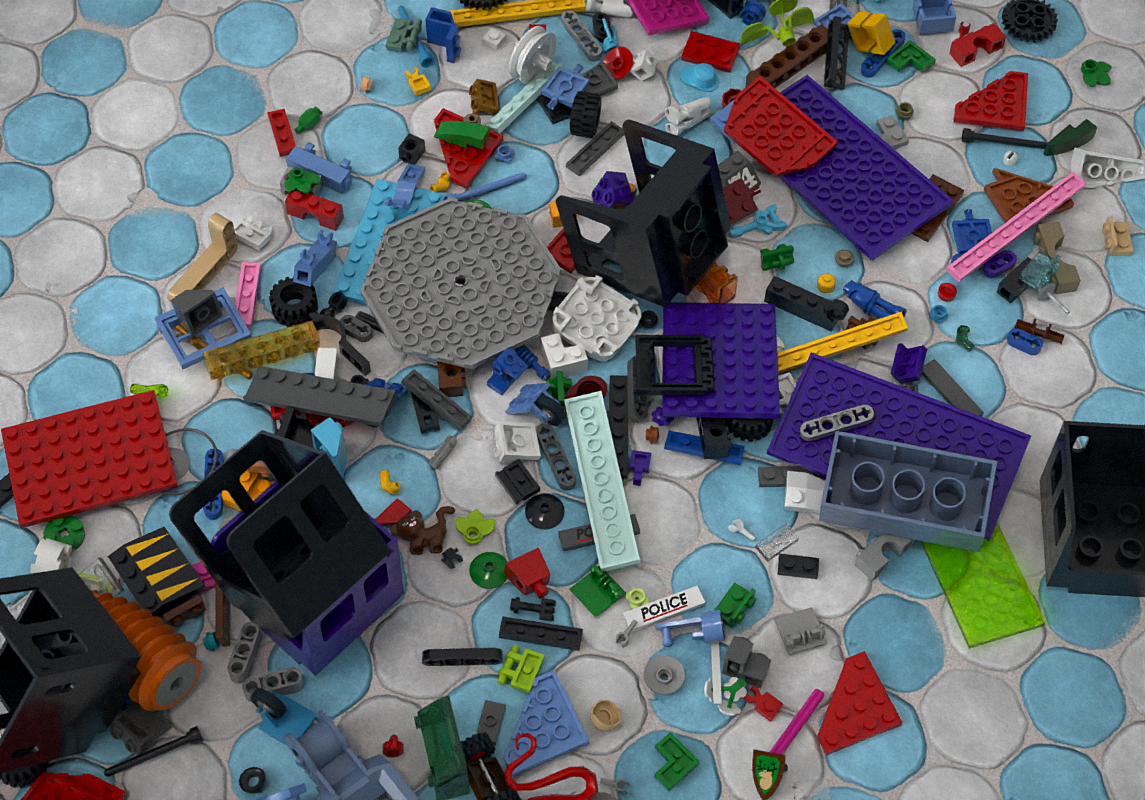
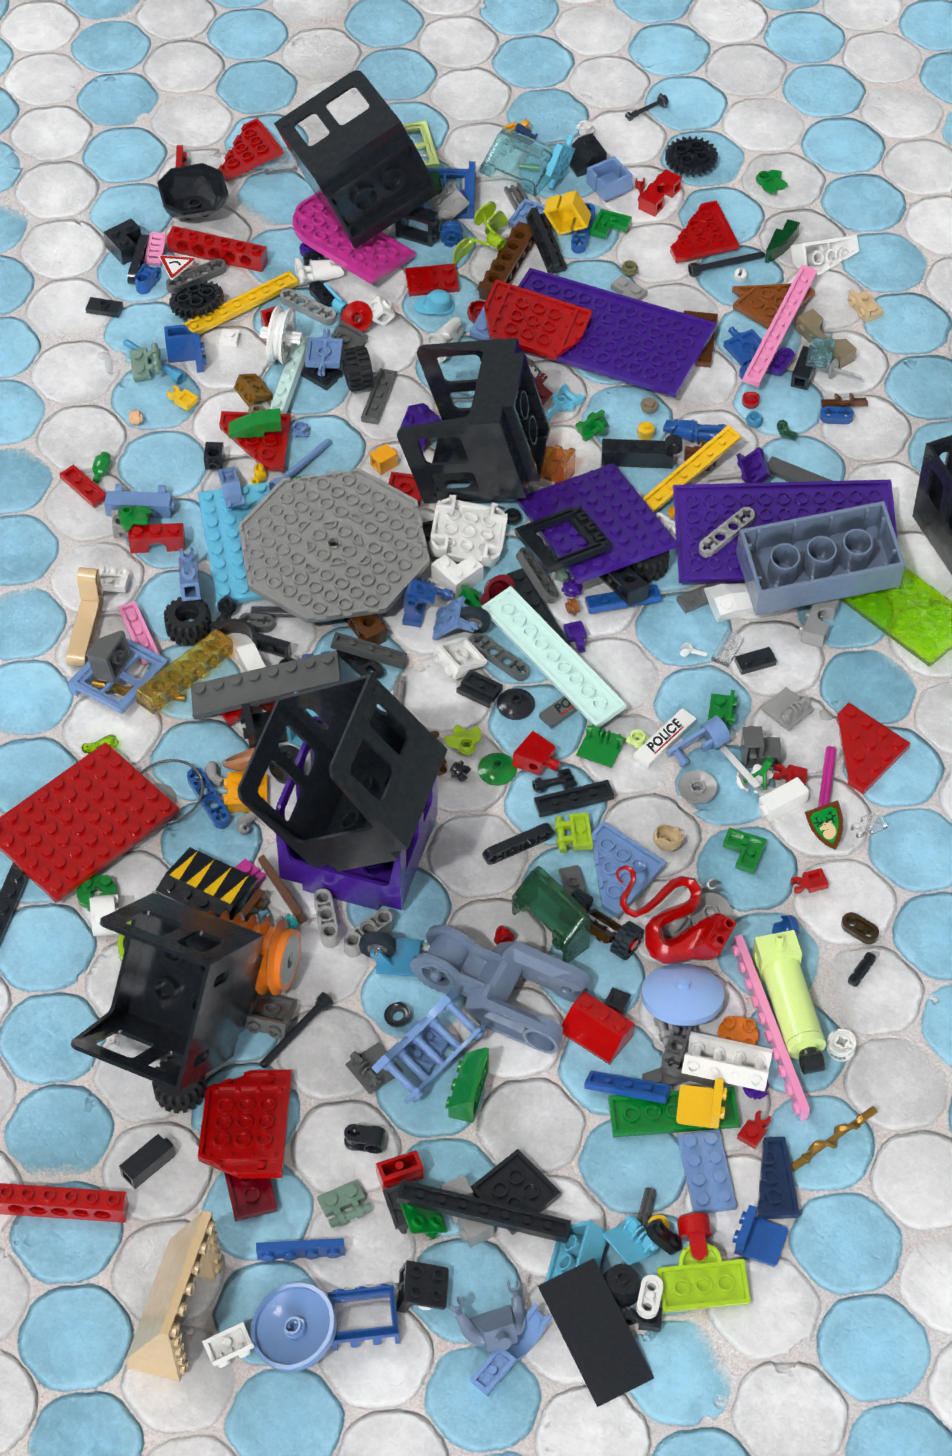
camera: 25 degrees left, 5 degrees down
light grey hand [616,620,638,647] -> none
none -> white brick [758,777,809,822]

